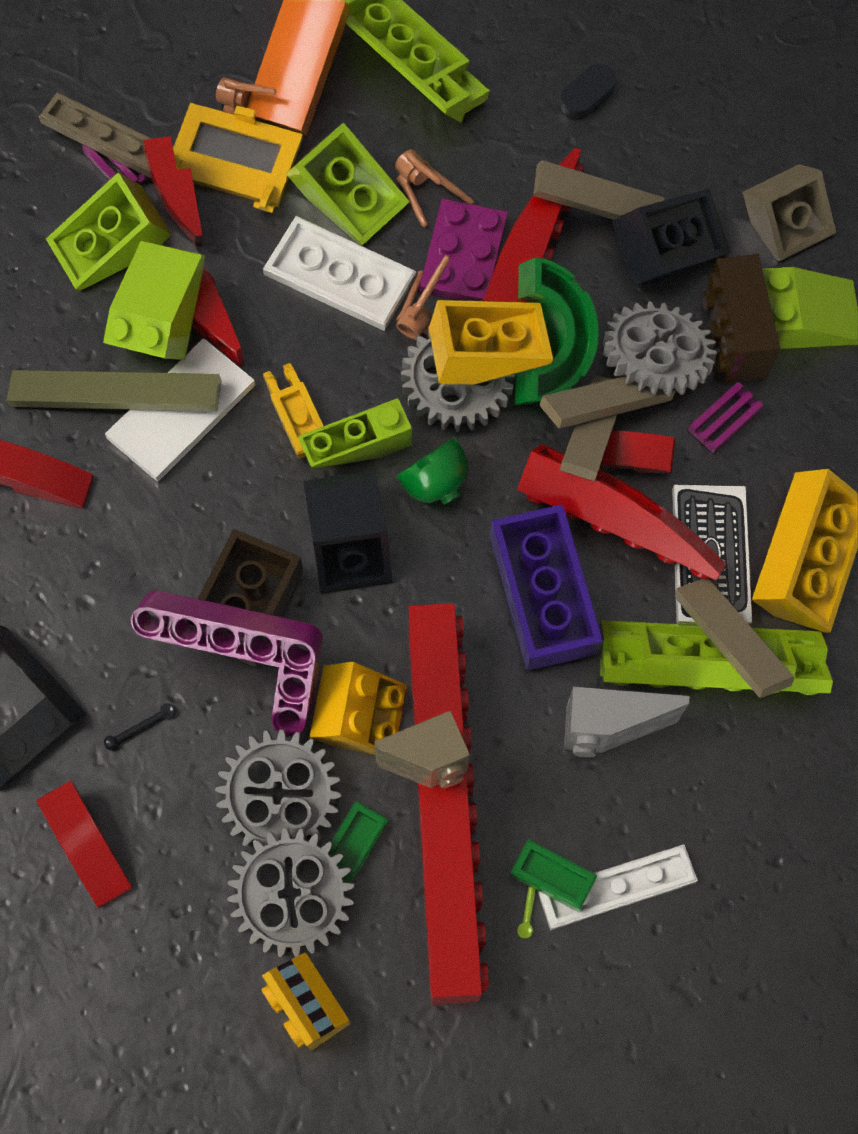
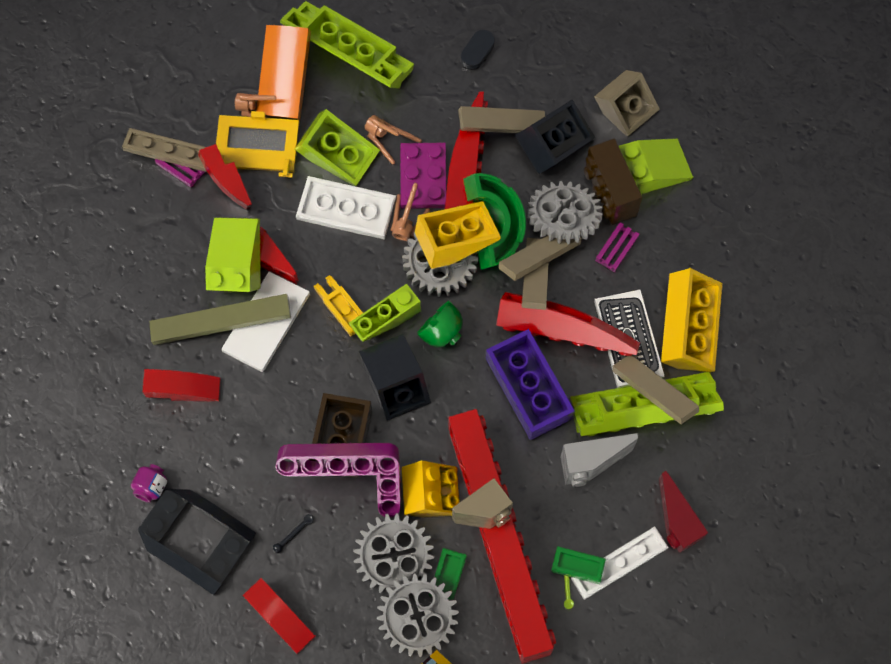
camera: 10 degrees left, 0 degrees up
lime slope [46,172,172,291] -> none
red slope [599,430,676,474] -> none
none -> dark red slope [659,471,708,553]

